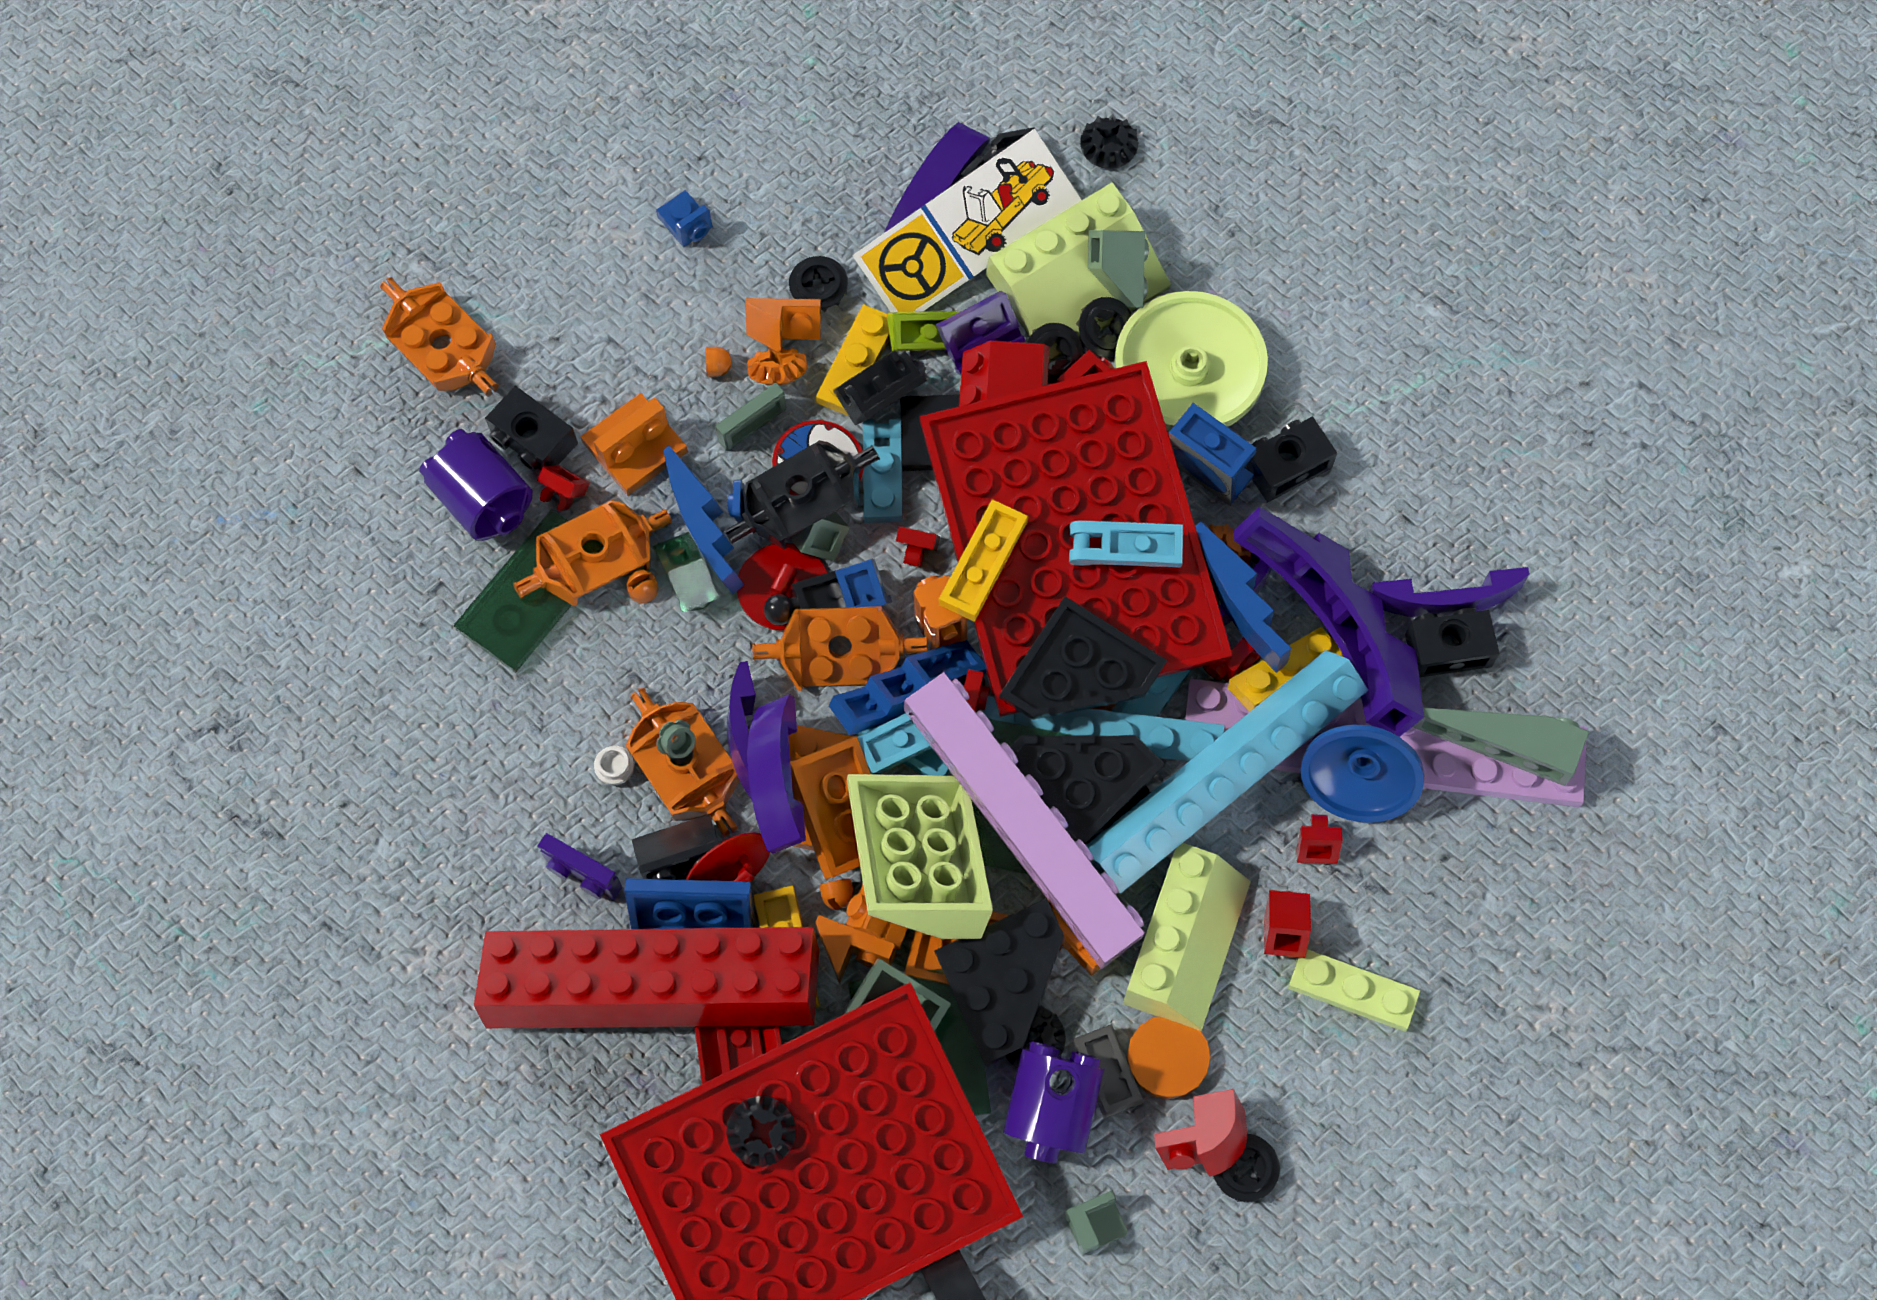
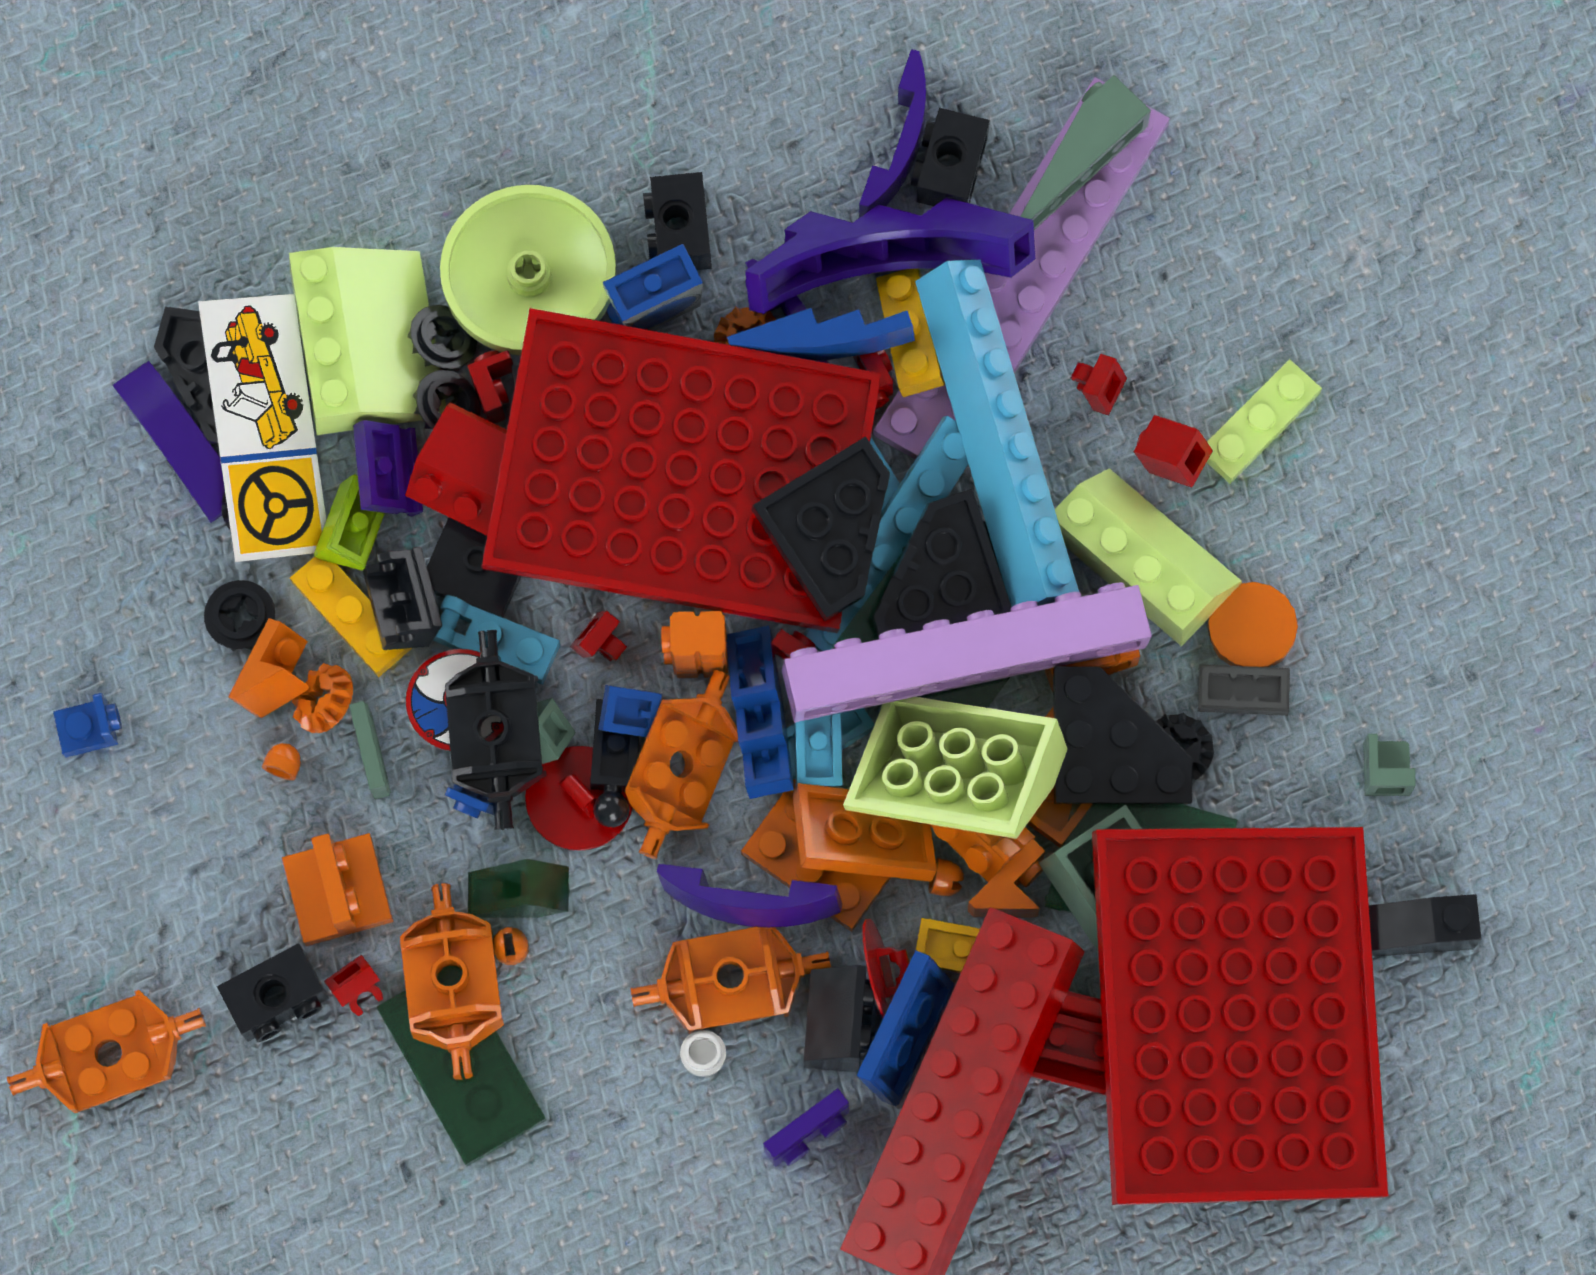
camera: 65 degrees left, 5 degrees up
dark purple cylinder [419,429,533,541] -> none
sand green plate [656,720,695,758] -> none
blue slope [663,446,744,594] -> none
black gear [726,1096,796,1167] -> none
dark purple slope [747,694,806,854] -> none
yellow plate [939,500,1028,622] -> none
dark purple cylinder [1003,1041,1105,1164] -> none
medium azure plate [1069,521,1183,567] -> none
black gear [1080,114,1139,169] -> none
sand green slope [1088,230,1149,308] -> none
brick [1154,1089,1247,1177] -> none
black gear [1213,1134,1280,1202] -> none
blue dish [1301,725,1425,823] -> none

